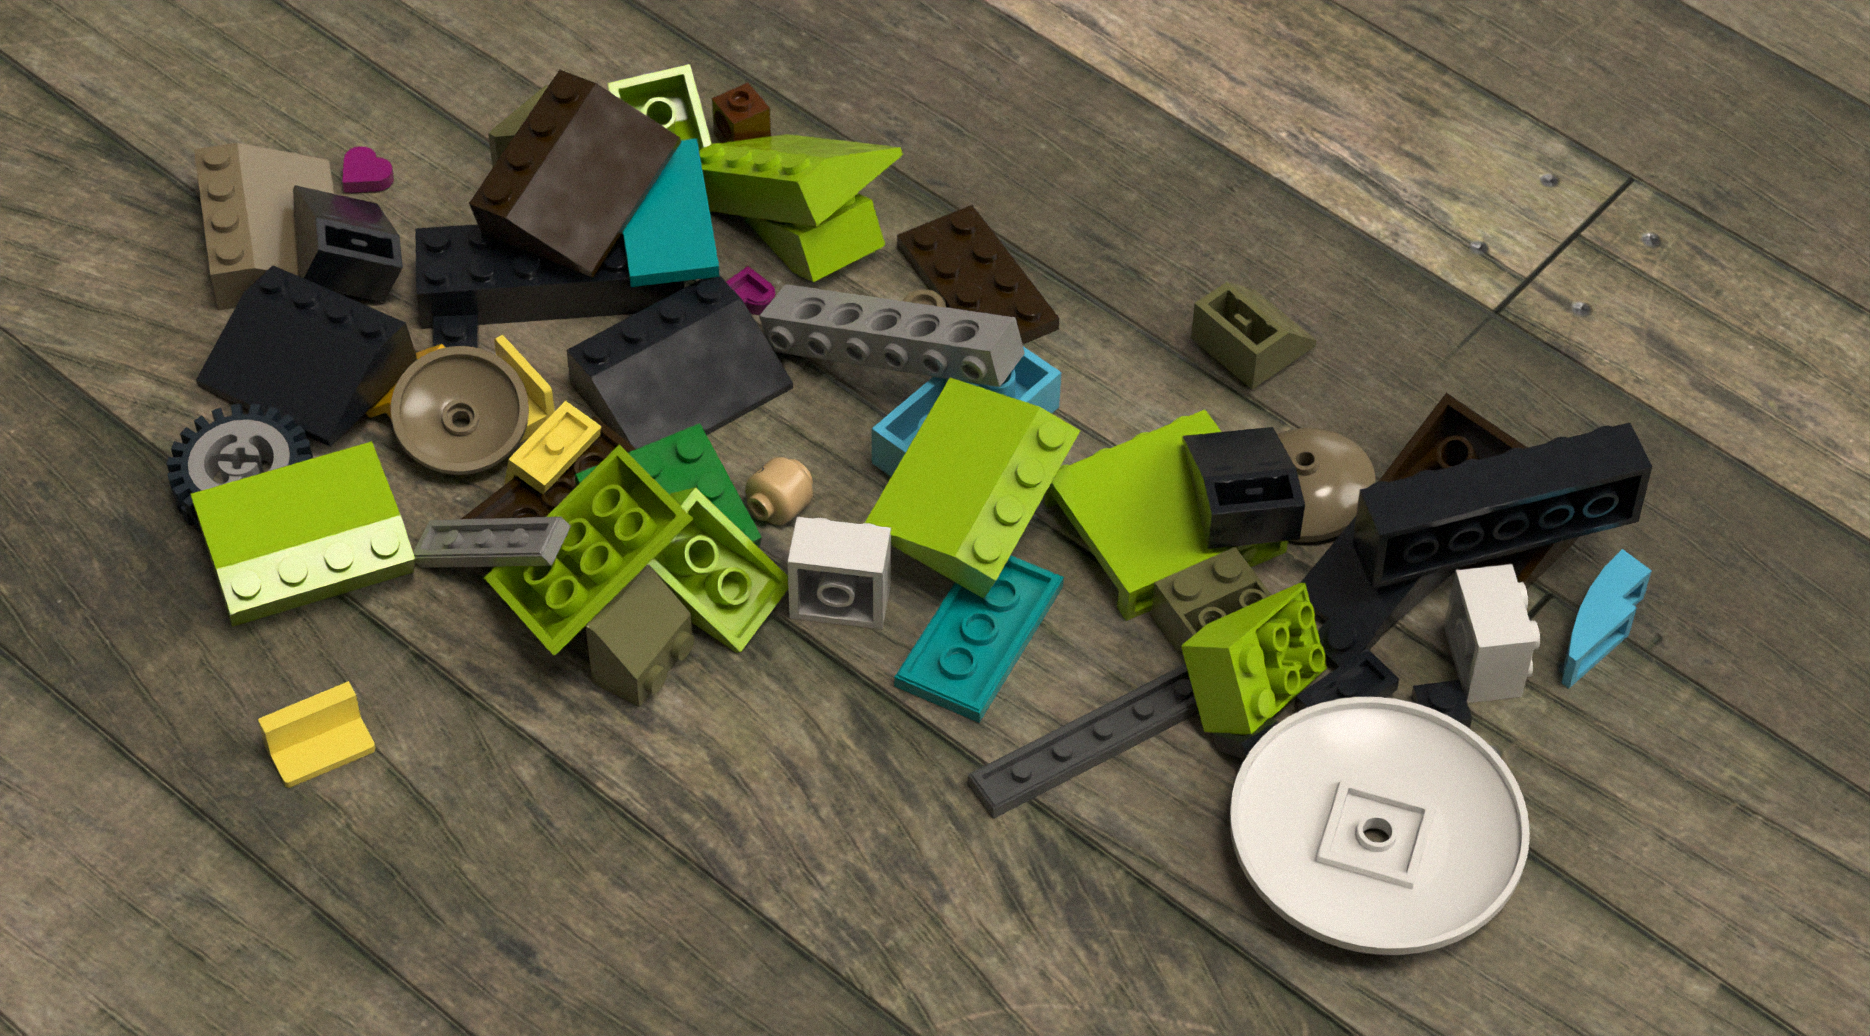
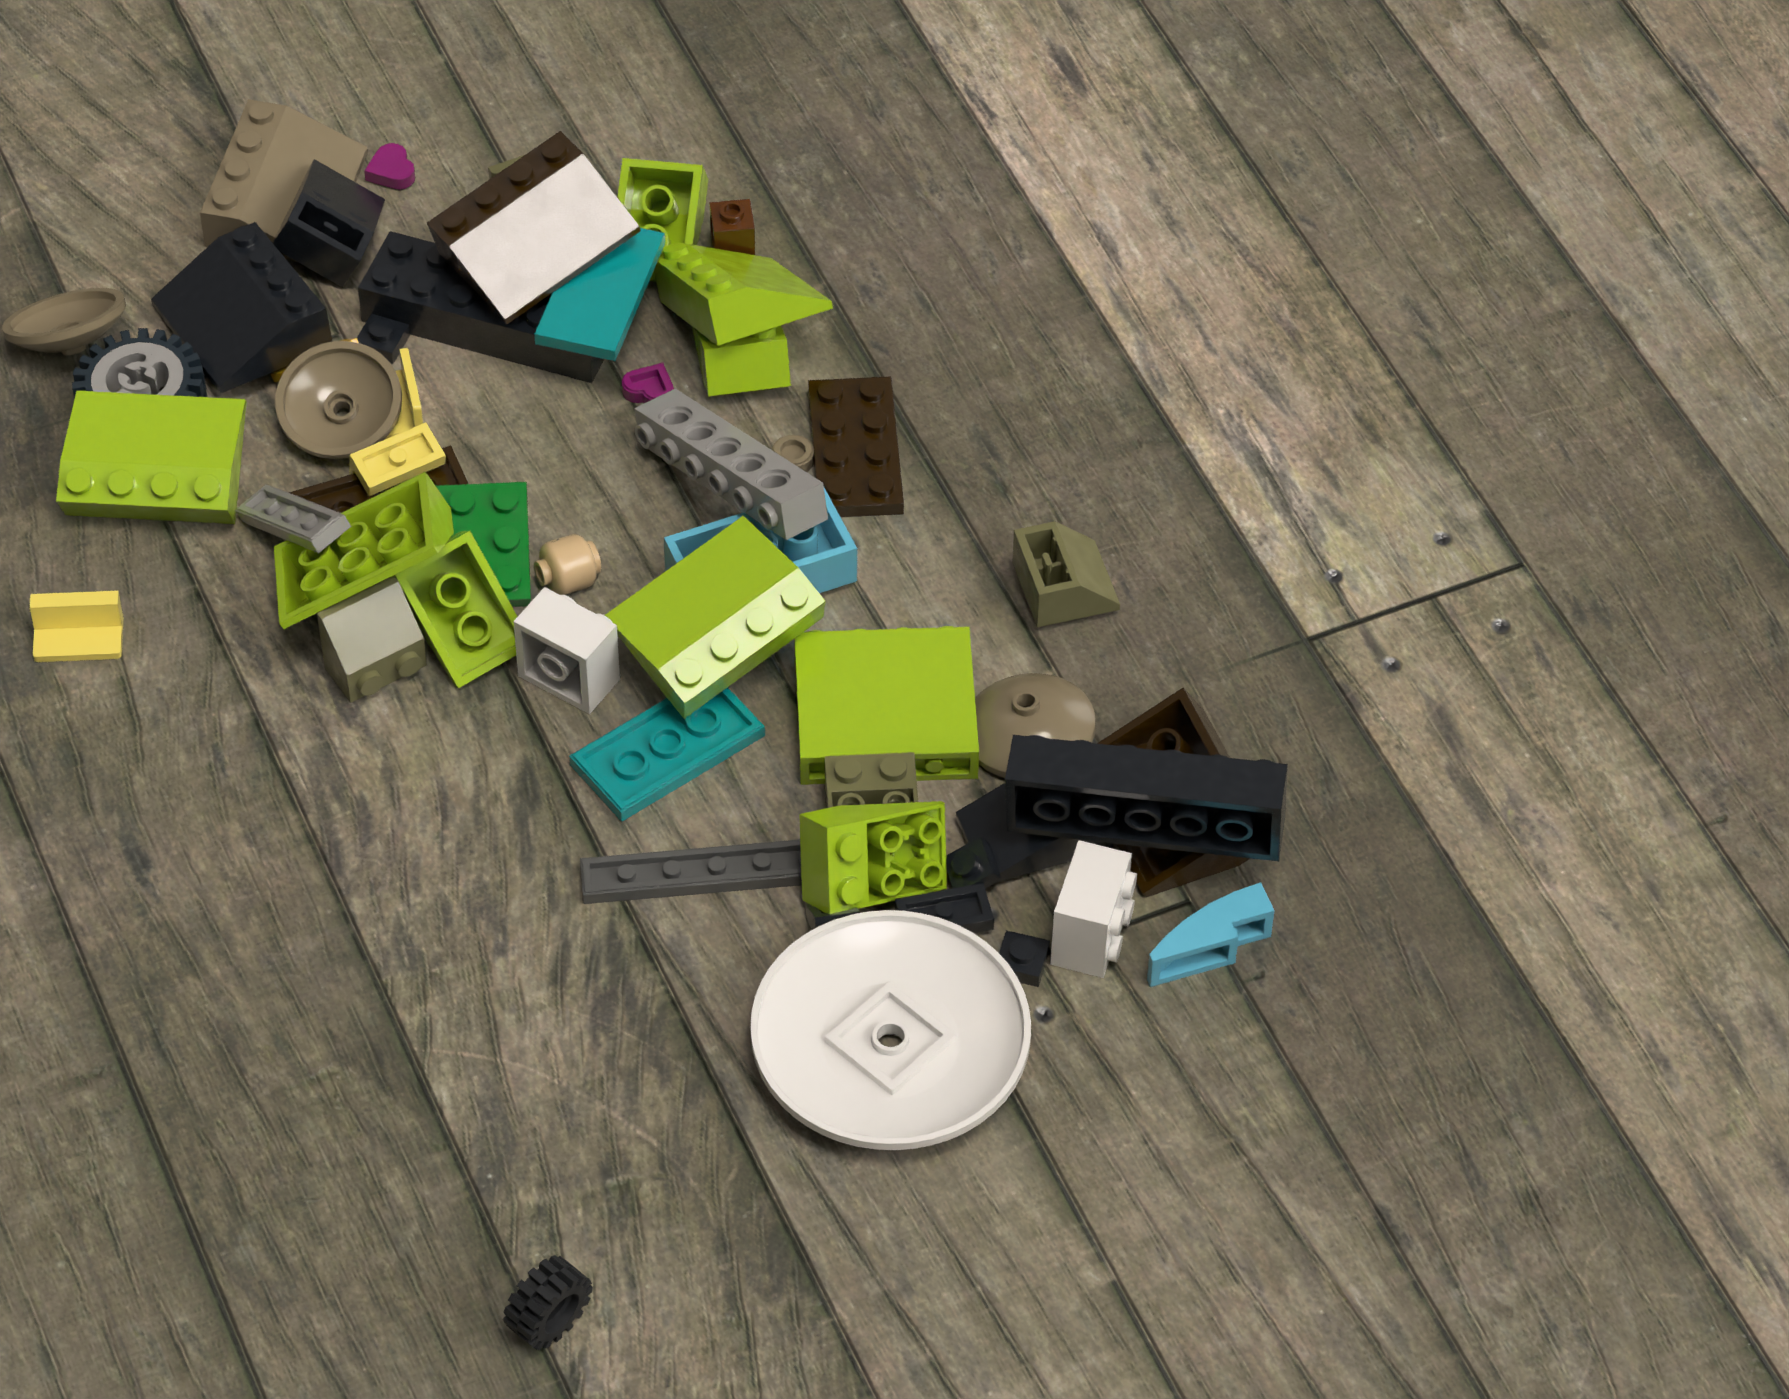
camera: 25 degrees right, 0 degrees up
black slope [566,276,793,449] -> none
black slope [1182,427,1305,549] -> none
none -> dark tan dish [2,288,126,355]

